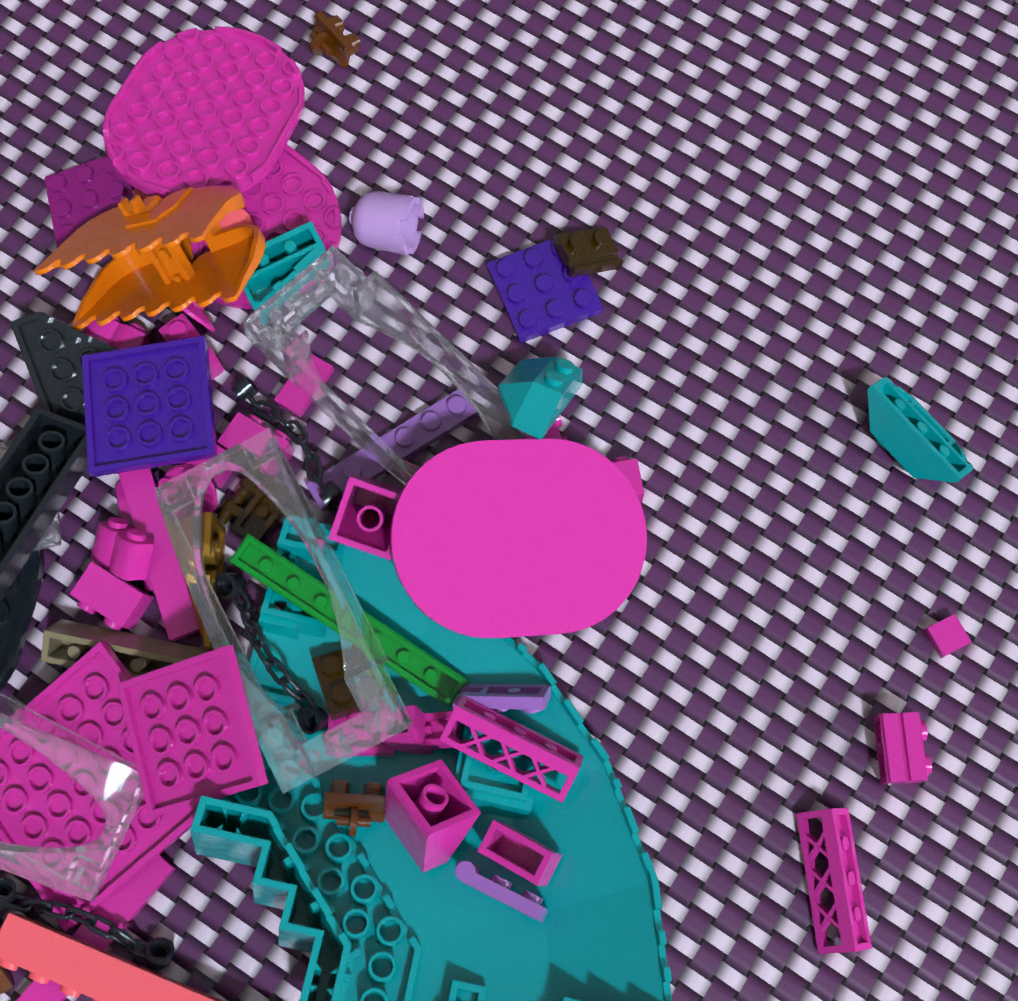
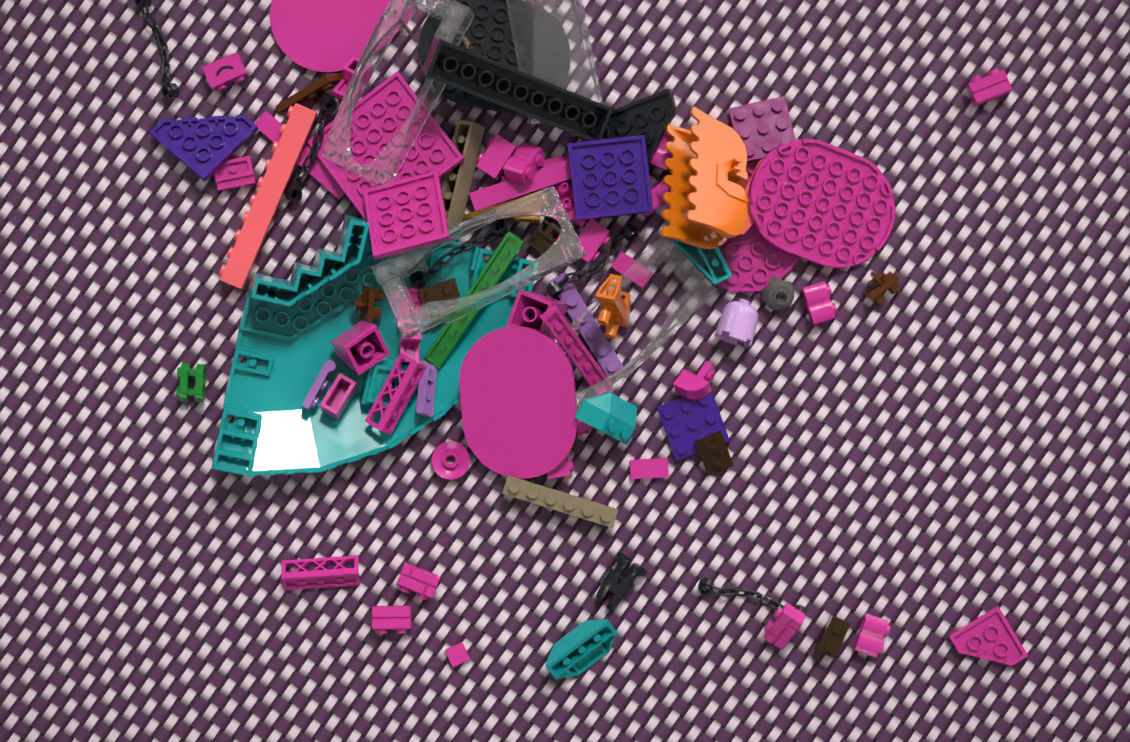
camera: 85 degrees right, 15 degrees up
none -> dark pink brick [396,562,441,600]
none -> dark pink dish [431,441,470,480]
none -> dark tan brick [502,475,618,528]
none -> dark pink tile [539,305,614,396]
none -> orange hose [595,274,631,339]
none -> black piece [595,551,648,611]
none -> dark pink tile [630,458,669,479]
none -> dark pink brick [673,360,715,400]
none -> black piece [698,578,807,618]
none -> dark grey piece [760,276,794,310]
none -> dark pink brick [764,603,806,650]
none -> dark pink brick [801,281,838,325]
none -> dark brown brick [814,614,850,659]
none -> dark pink brick [853,613,891,658]

